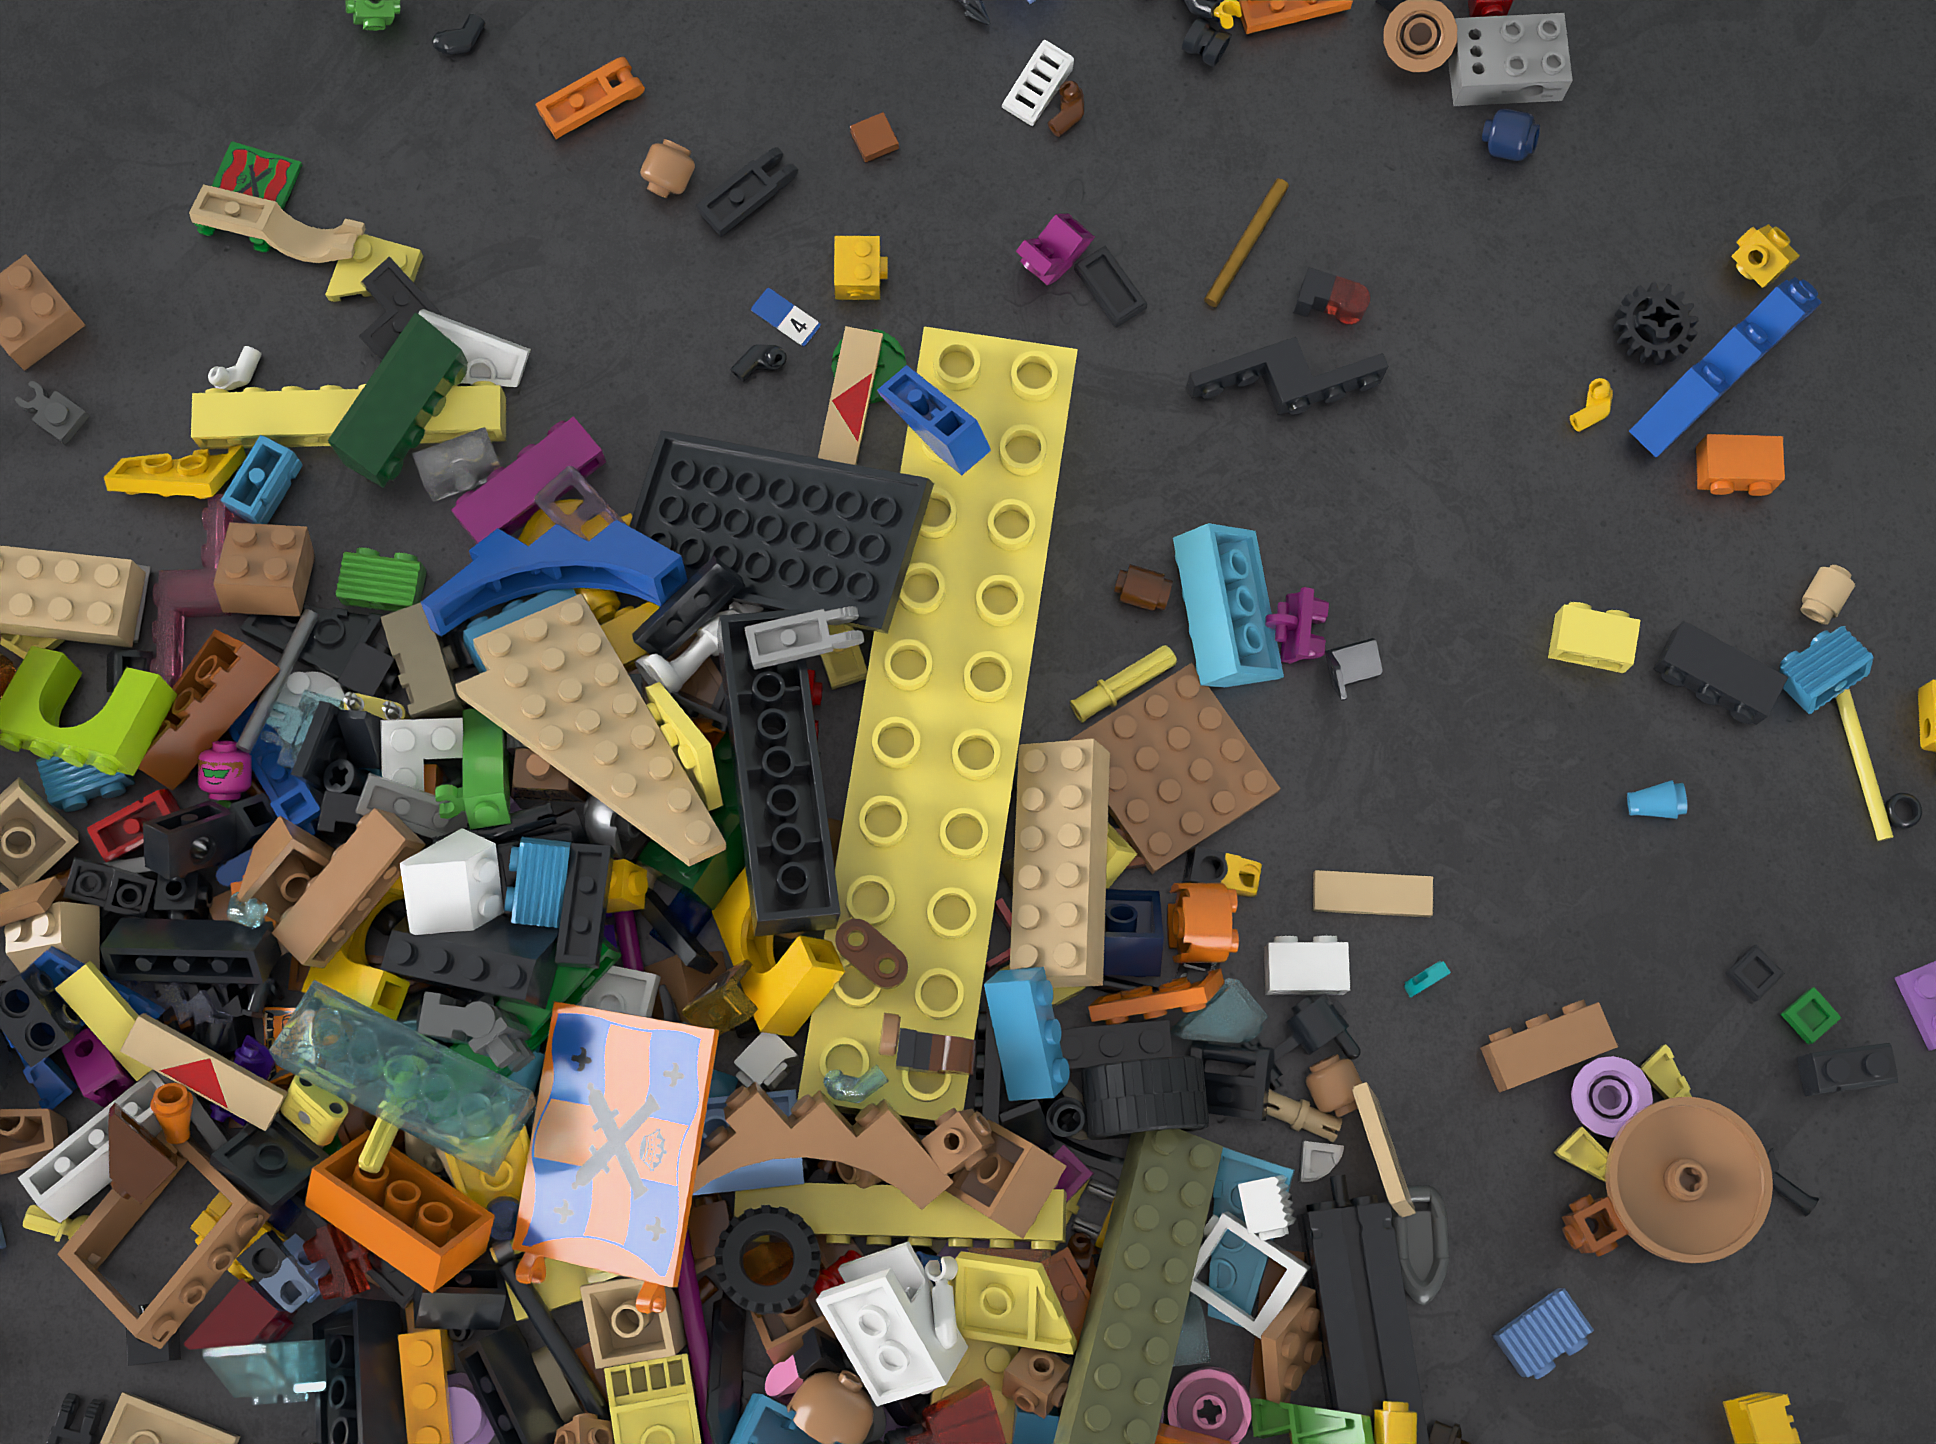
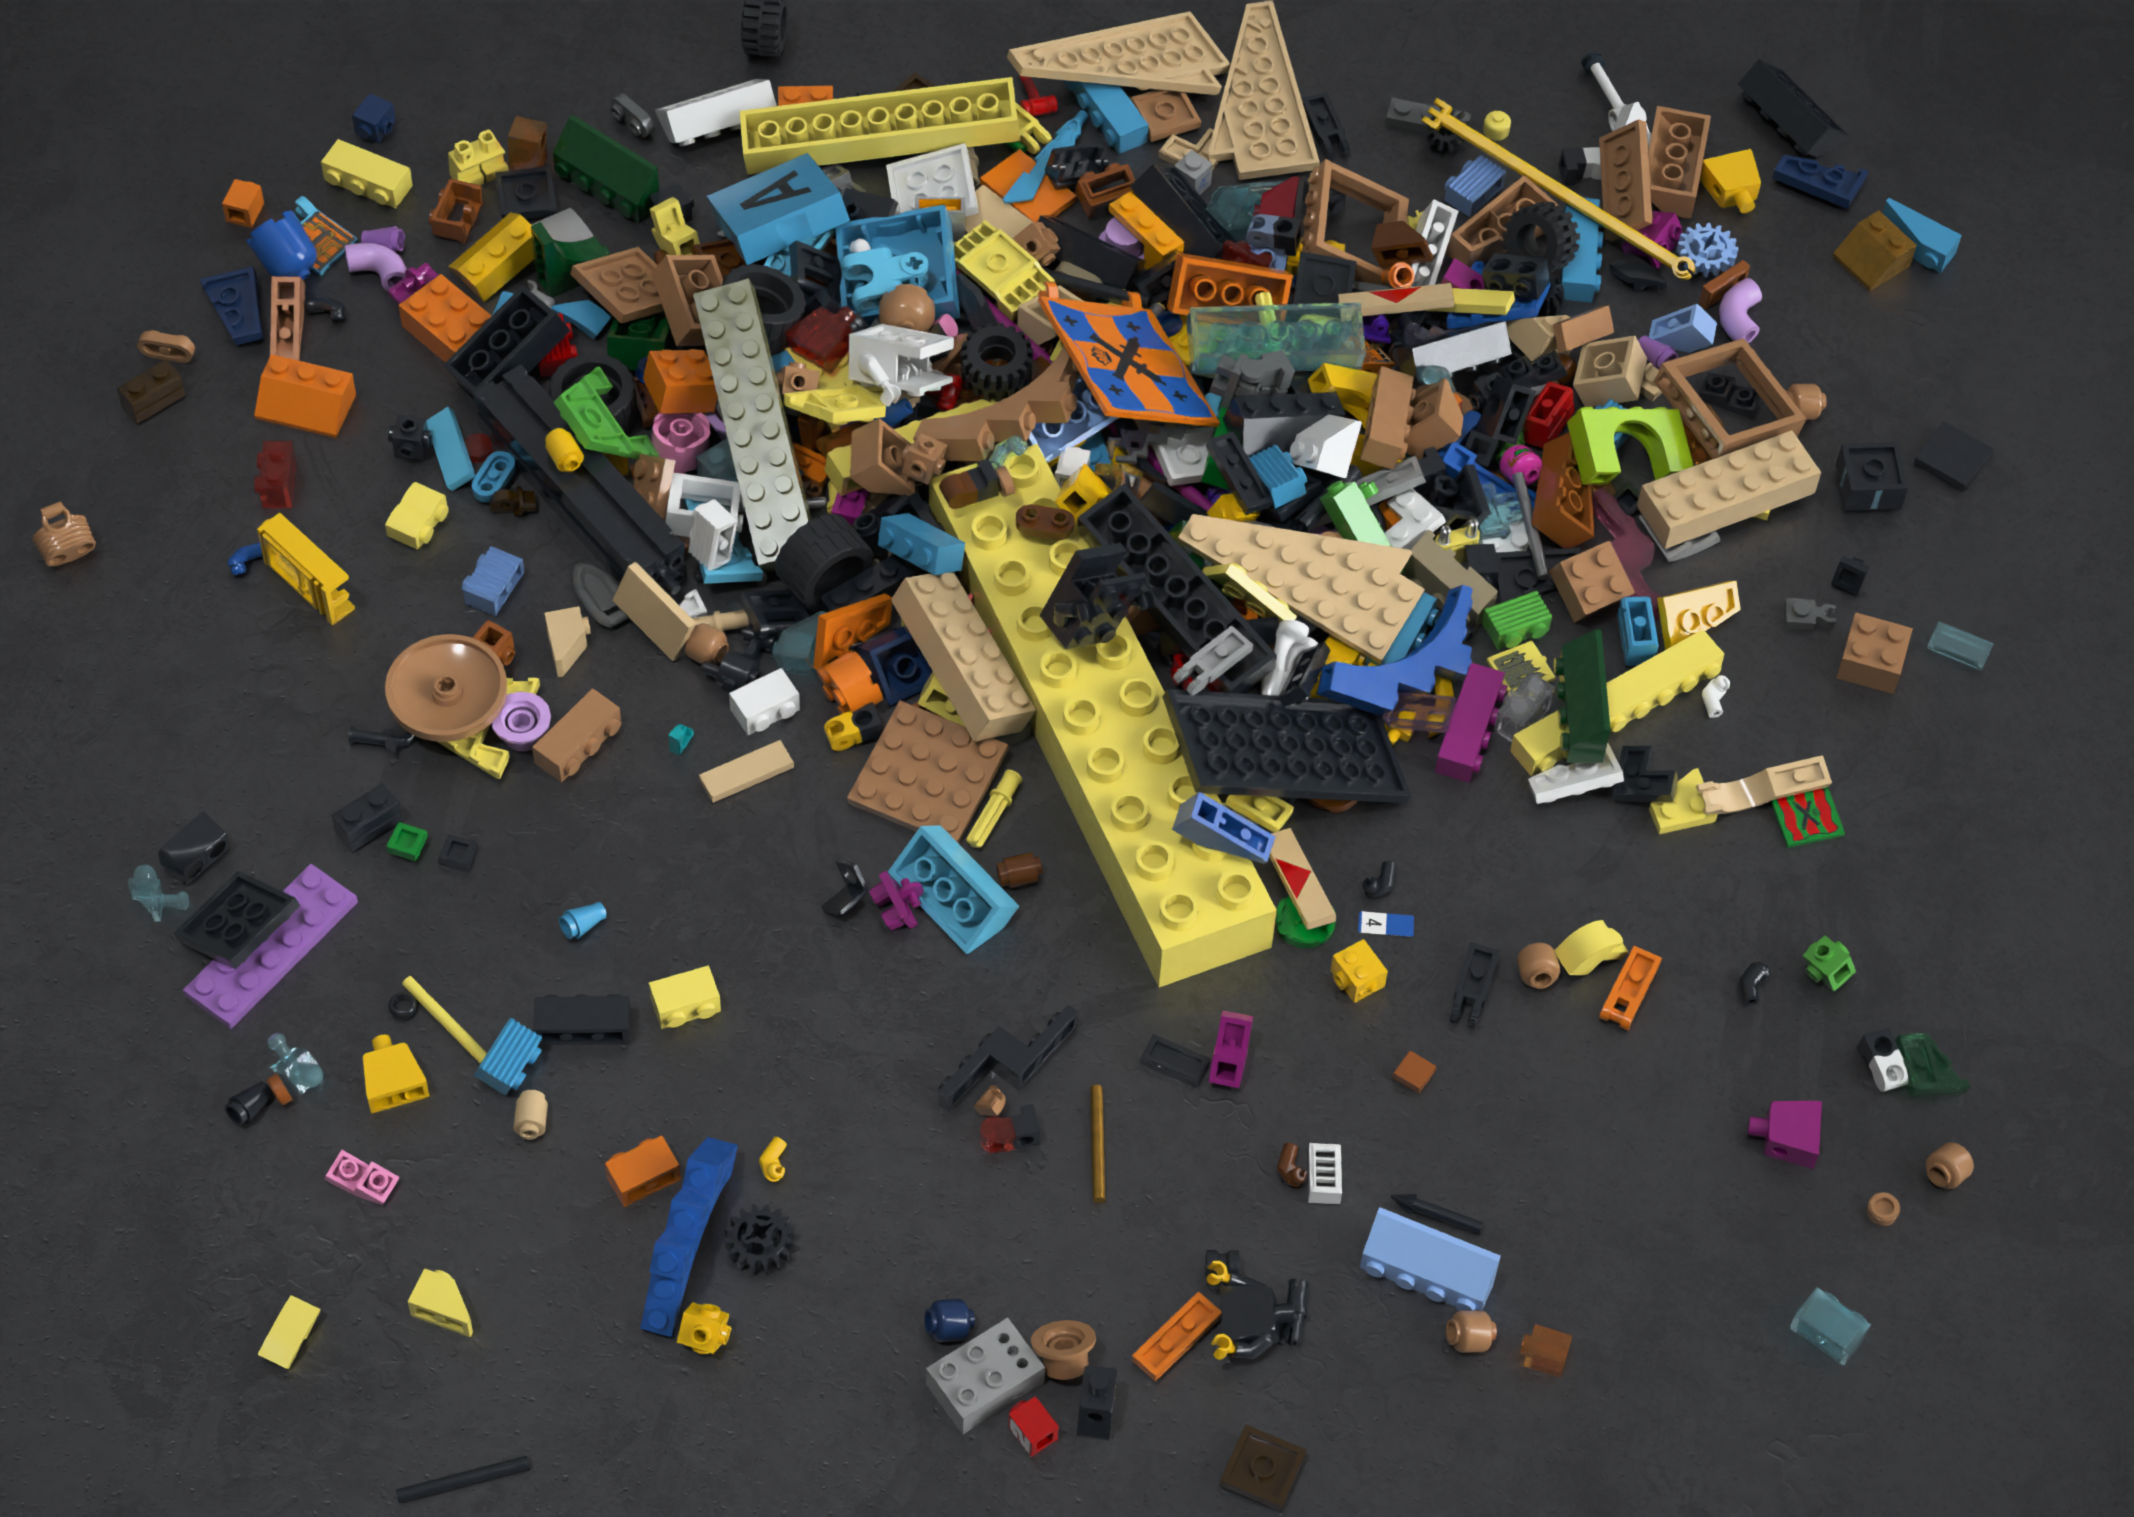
camera: 150 degrees right, 20 degrees down
none -> tan slope [544,606,591,677]
none -> medium nougat tile [974,1085,1006,1116]
none -> black torso [1039,543,1156,649]
none -> piece [1486,641,1556,698]
none -> light yellow brick [1555,920,1628,975]

